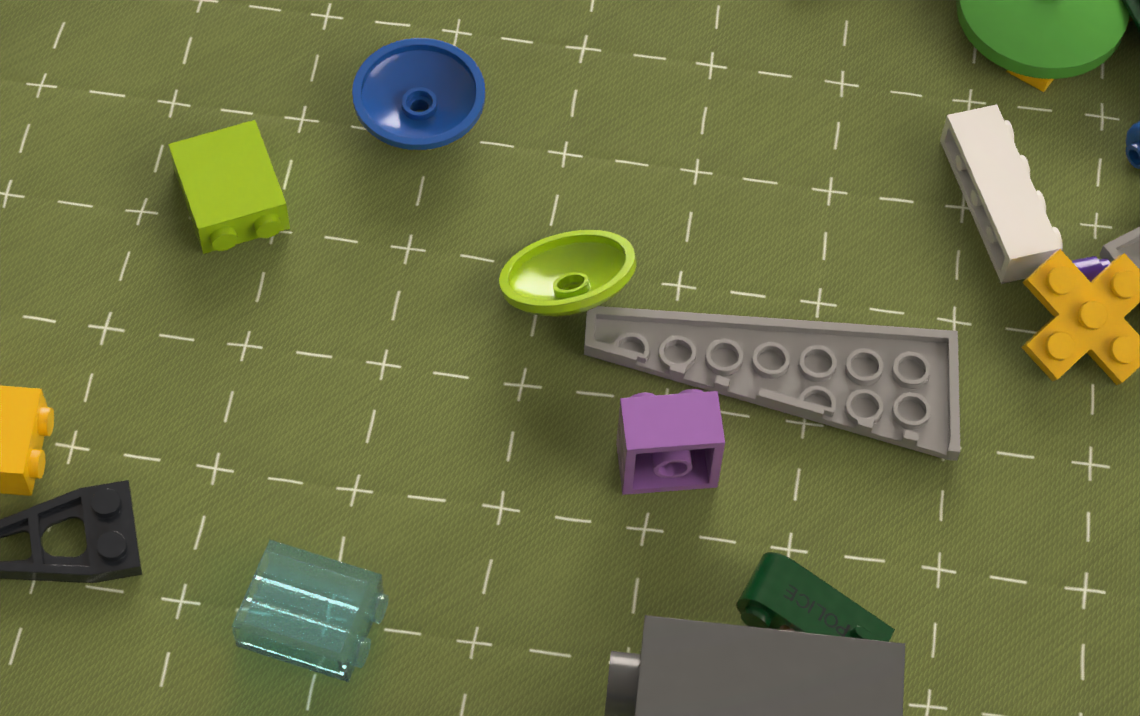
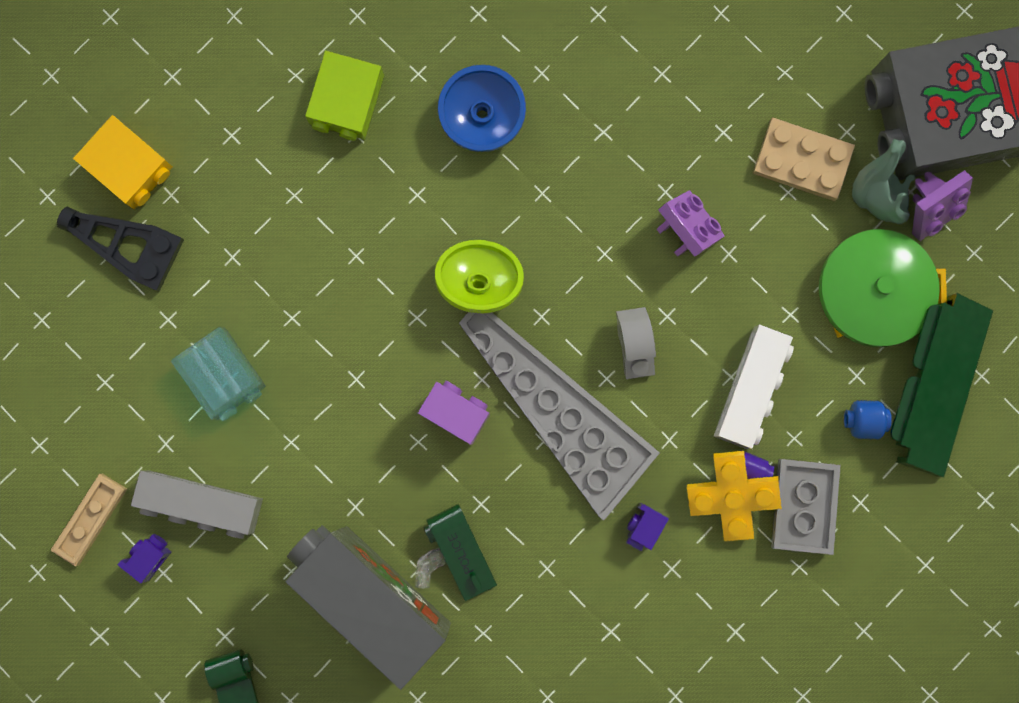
camera: 35 degrees right, 25 degrees up
none -> light grey brick [616,307,656,379]
none -> dark purple brick [626,502,669,551]
none -> medium lavender plate [656,190,725,257]

